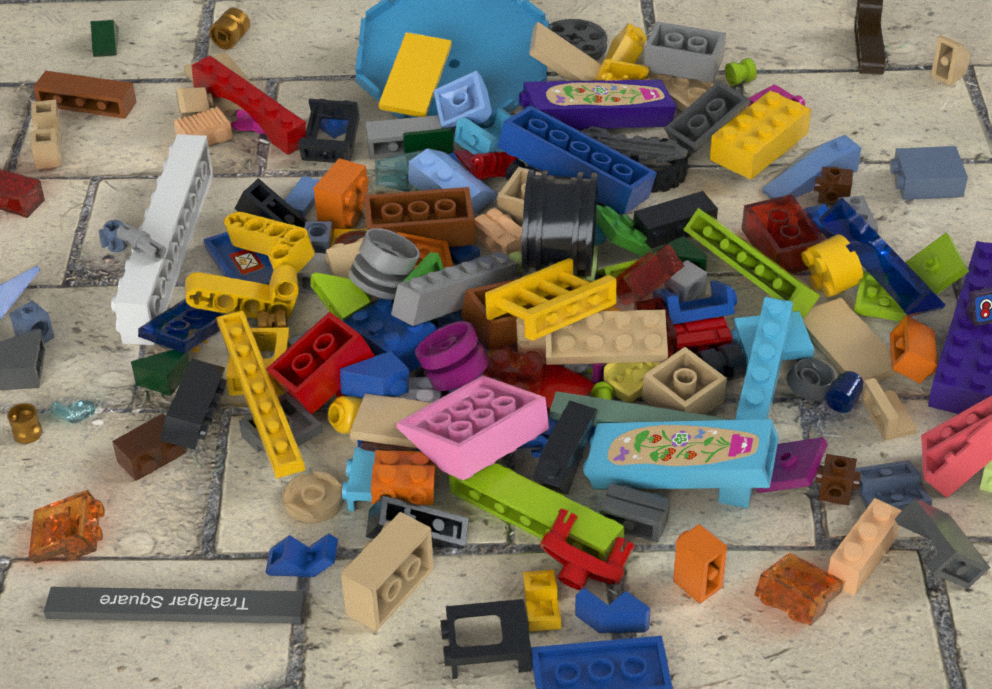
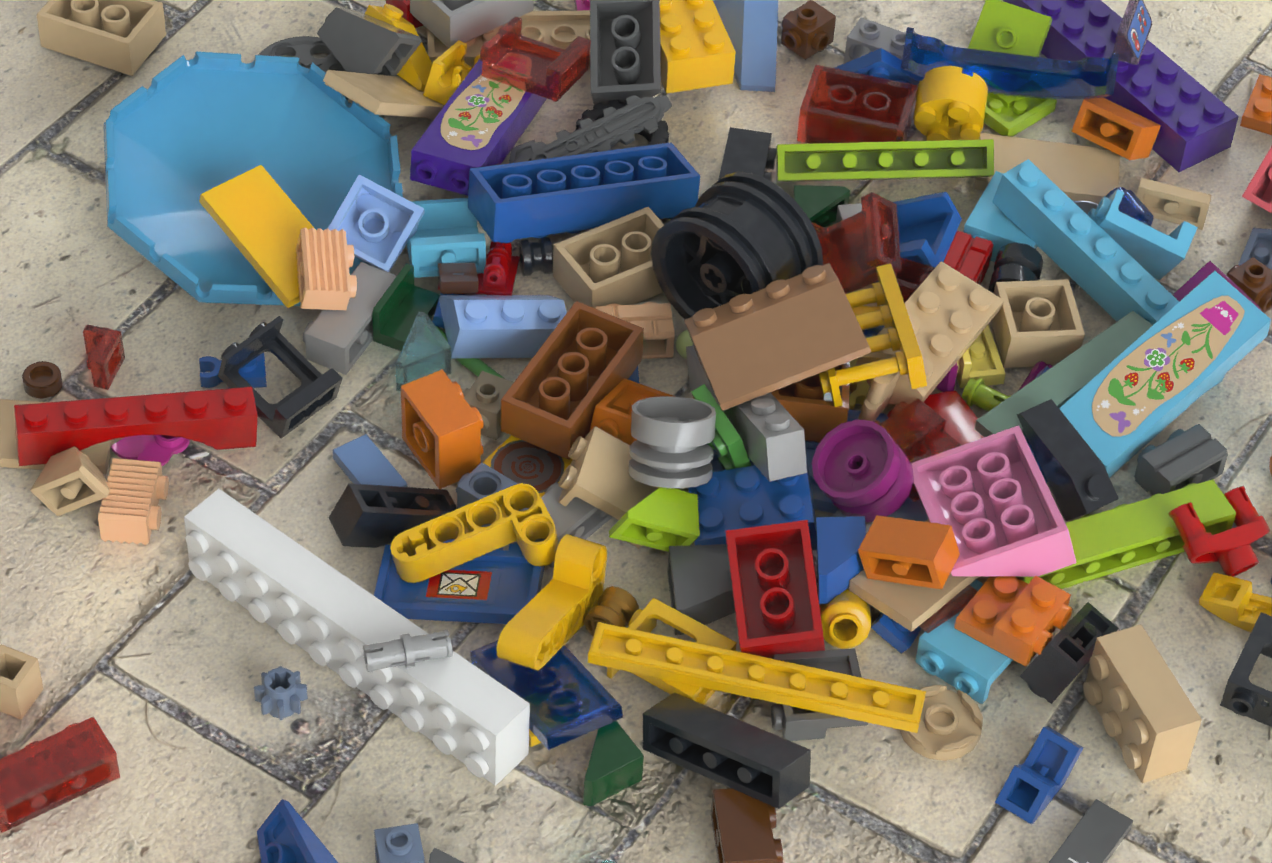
camera: 60 degrees left, 5 degrees up
none -> reddish brown tile [22,361,63,399]
none -> clear red bracket [83,325,125,390]
none -> light nougat brick [296,228,357,311]
none -> dark grey slope [317,7,422,76]
none -> reddish brown tile [437,263,479,294]
none -> clear red panel [480,16,591,102]
none -> medium nougat slope [684,263,871,411]
none -> orange brick [858,515,960,589]
none -> medium azure panel [1087,189,1198,280]

